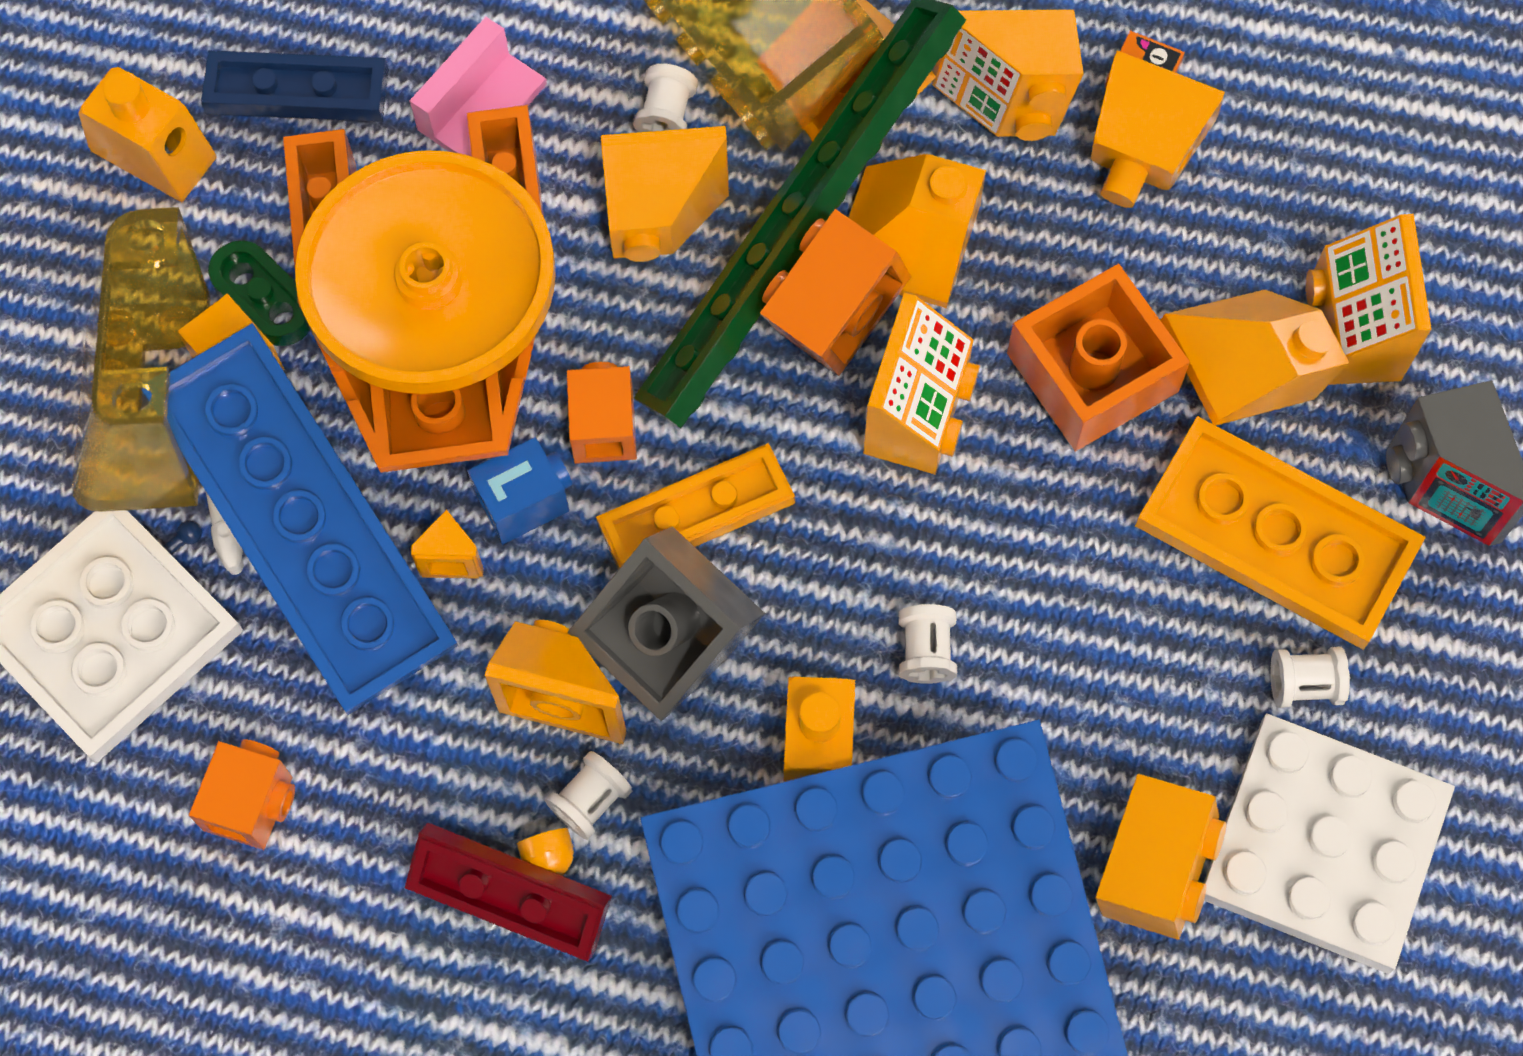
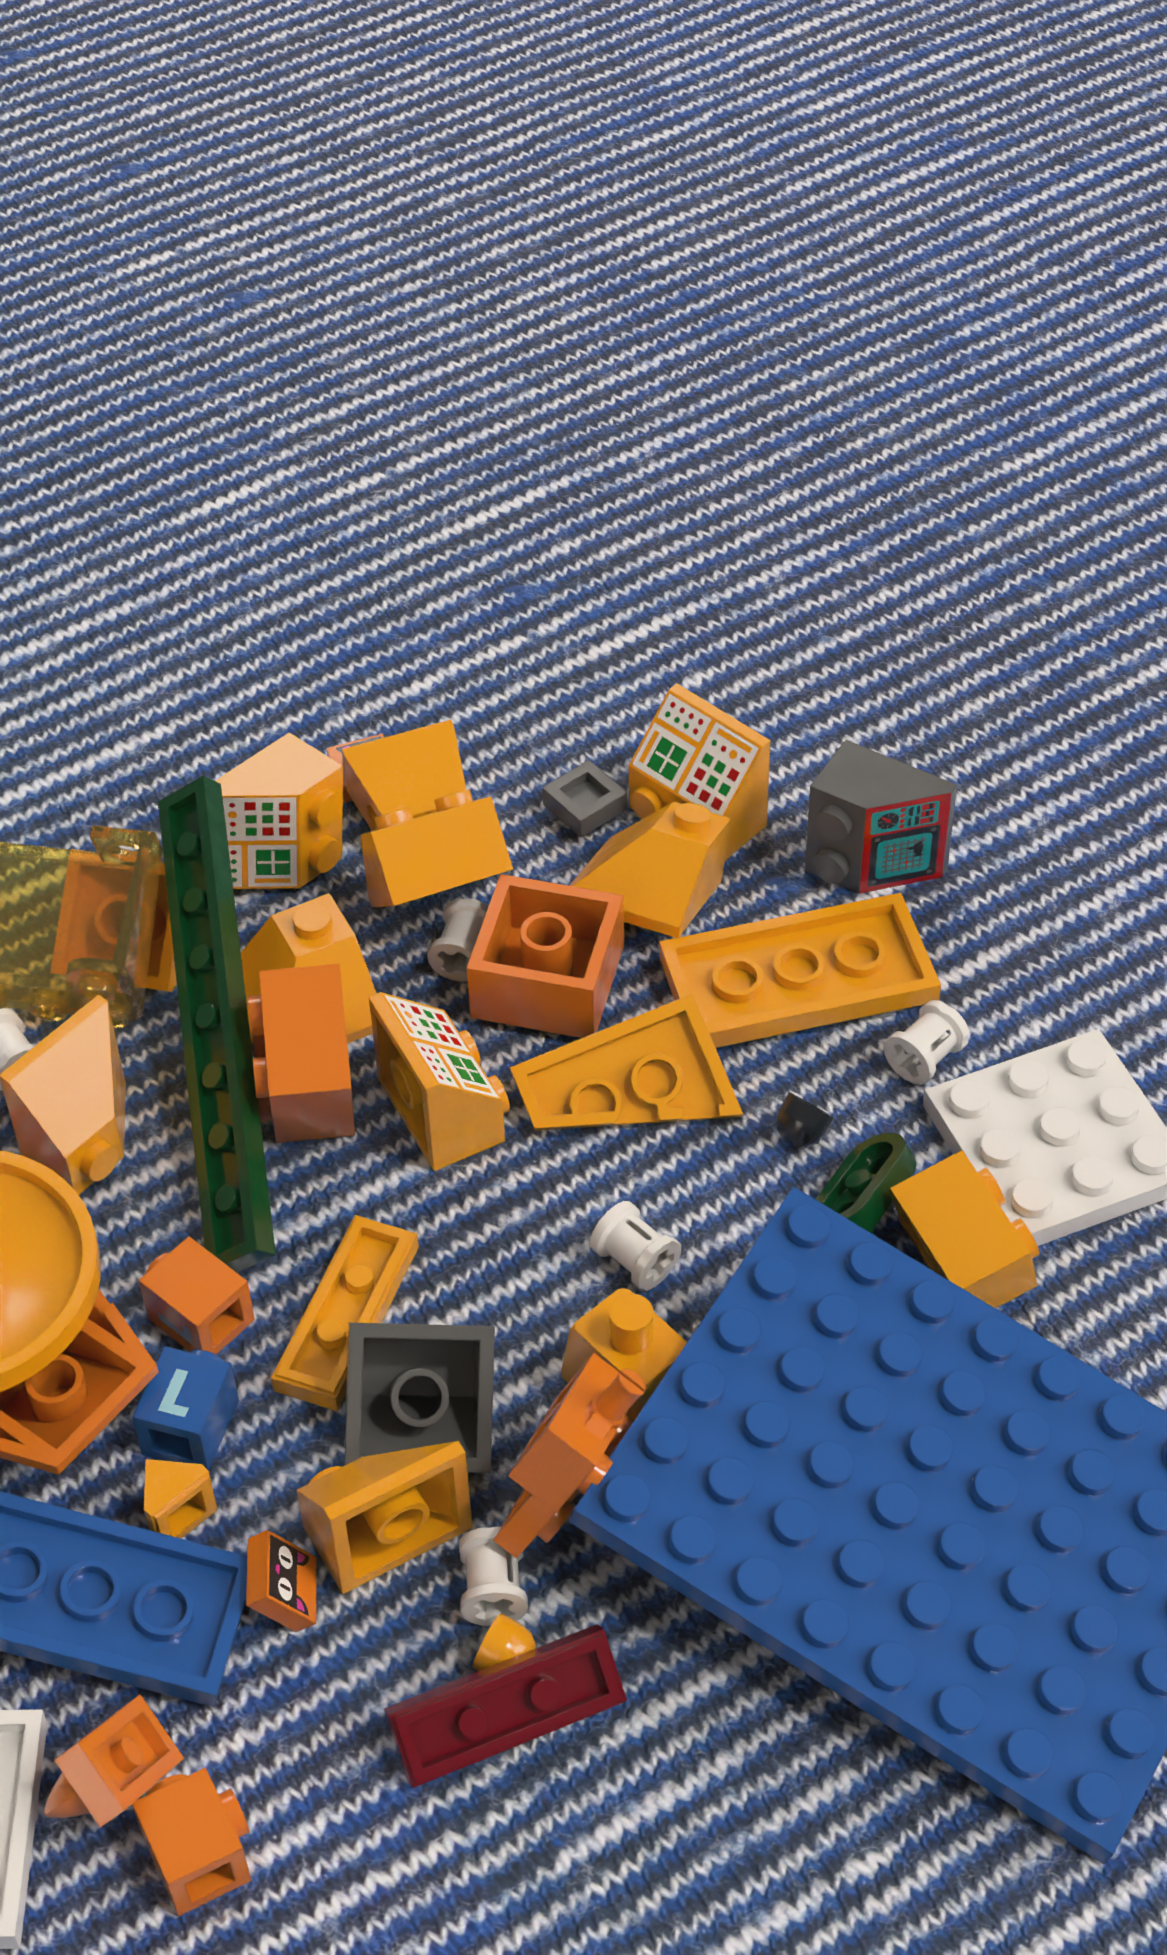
camera: 45 degrees left, 20 degrees down
none -> orange tile [44,1694,184,1828]
none -> orange tile [246,1530,317,1632]
none -> light orange slope [361,789,513,907]
none -> white bush [427,898,489,982]
none -> orange plate [493,1353,646,1559]
none -> light orange wing [510,993,743,1131]
none -> dark grey plate [542,760,627,837]
none -> black hinge [776,1092,835,1148]
none -> dark green plate [815,1133,917,1234]

